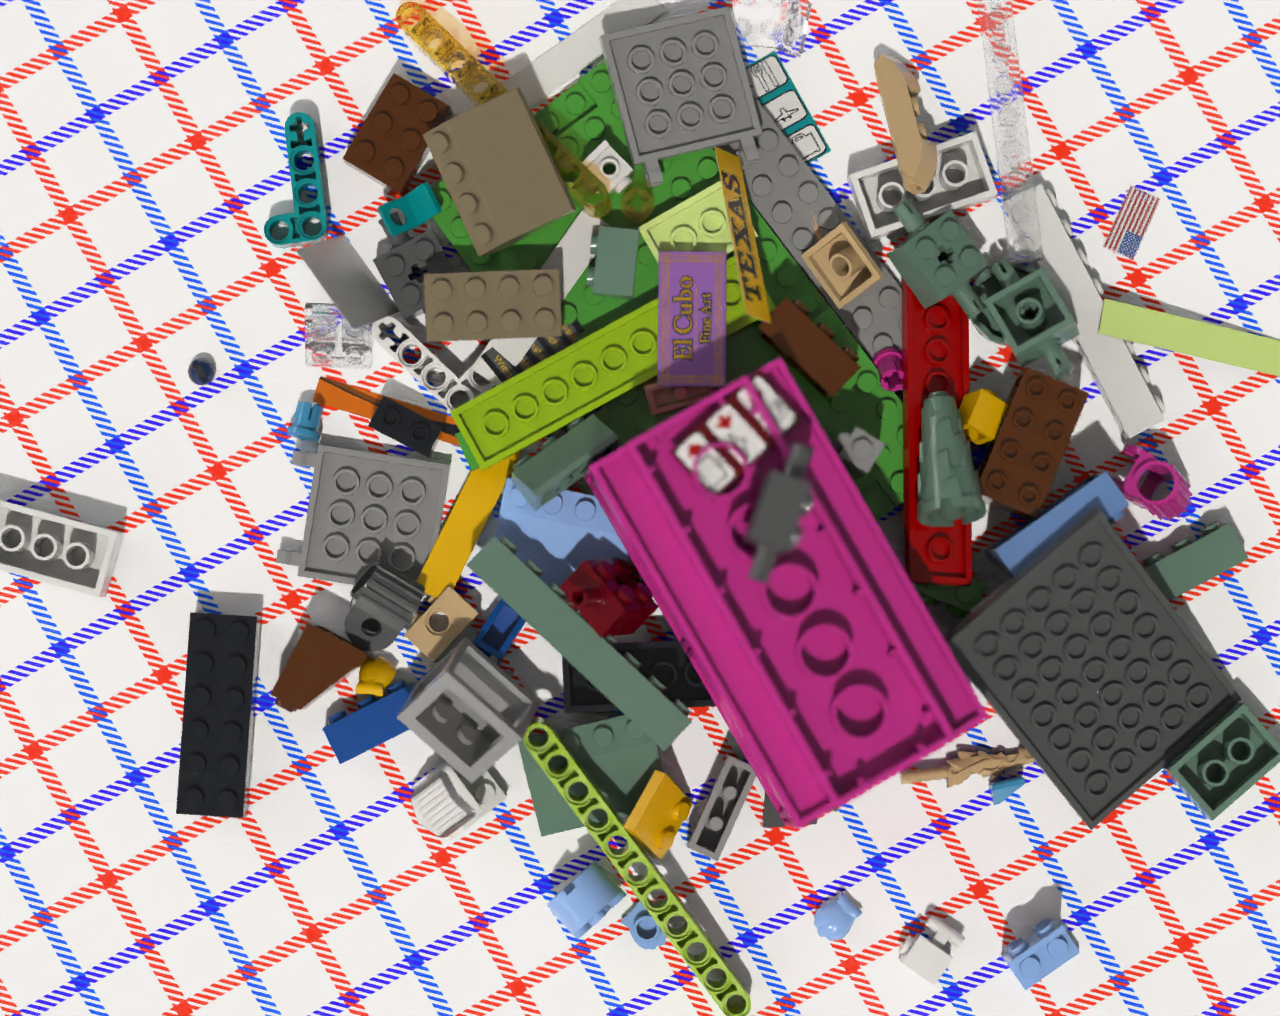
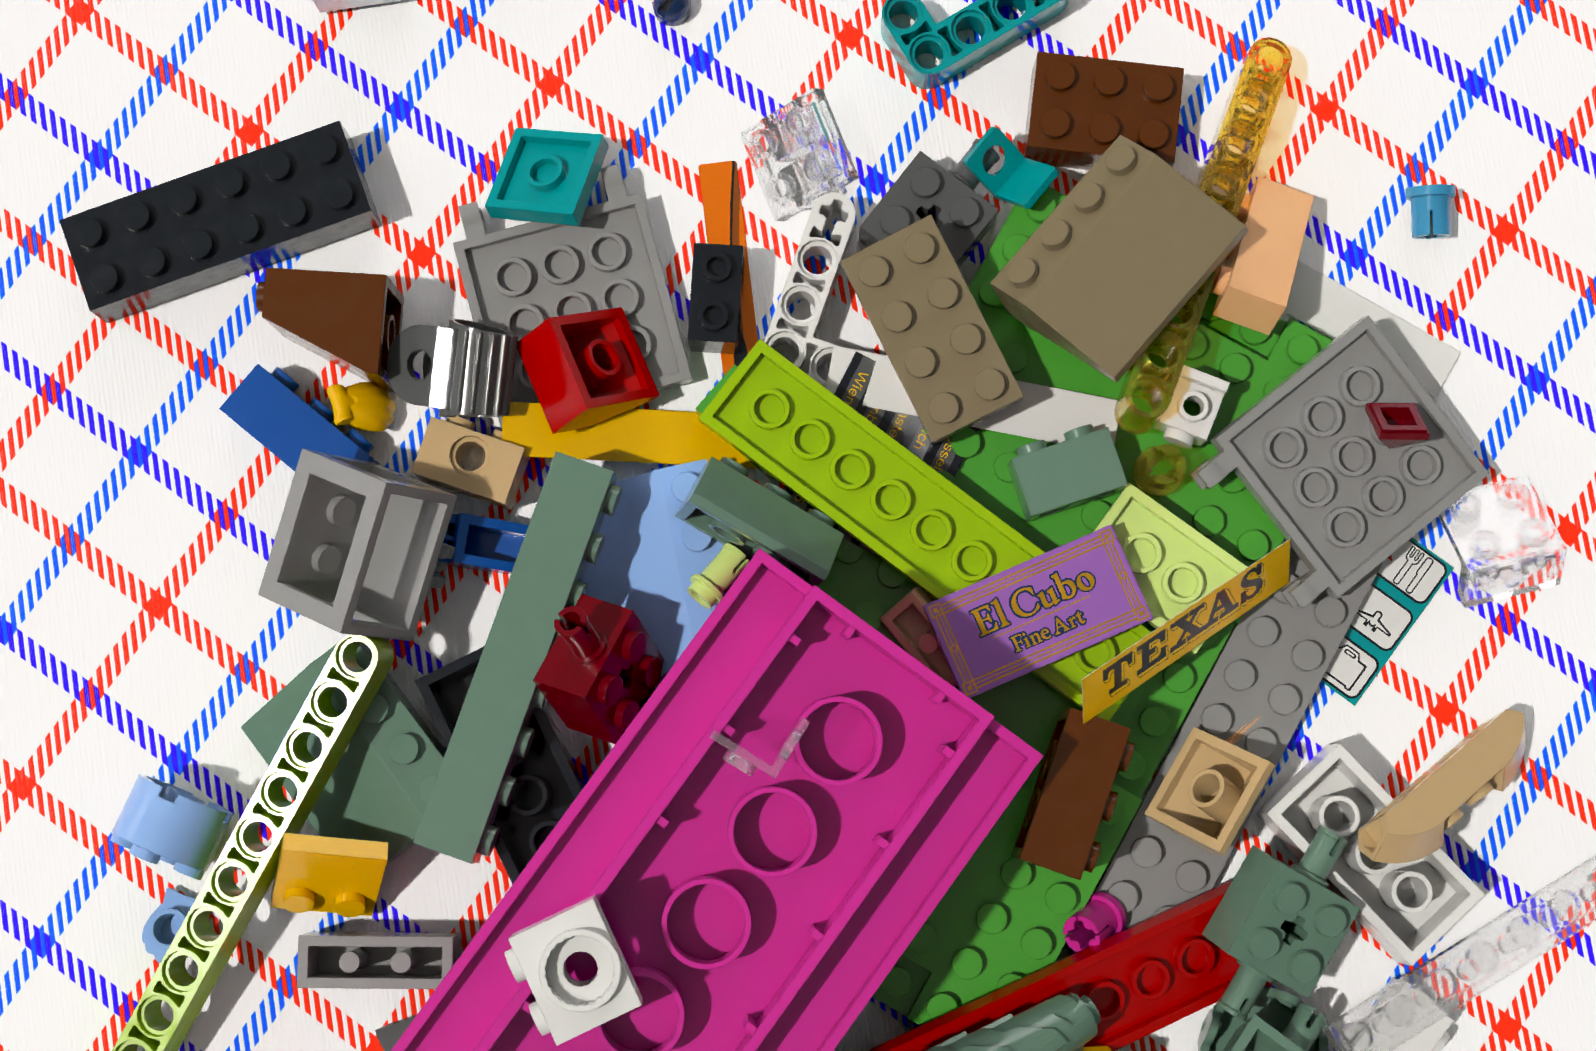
camera: 70 degrees right, 5 degrees down
dark azure bush [287,402,323,442] -> none
white sticker [295,235,400,330] -> none
white piece [410,761,507,840] -> none
sticker [669,370,803,500] -> none
dark grey brick [743,444,815,584] -> none
light grey brick [833,427,885,477] -> none
none -> teal plate [485,128,609,226]
none -> white brick [504,895,643,1046]
none -> red slope [517,307,660,434]
none -> yellowish green pin [687,543,749,609]
none -> clear bracket [709,718,810,778]
none -> light nougat brick [1211,176,1314,336]
none -> dark red slope [1365,403,1430,449]

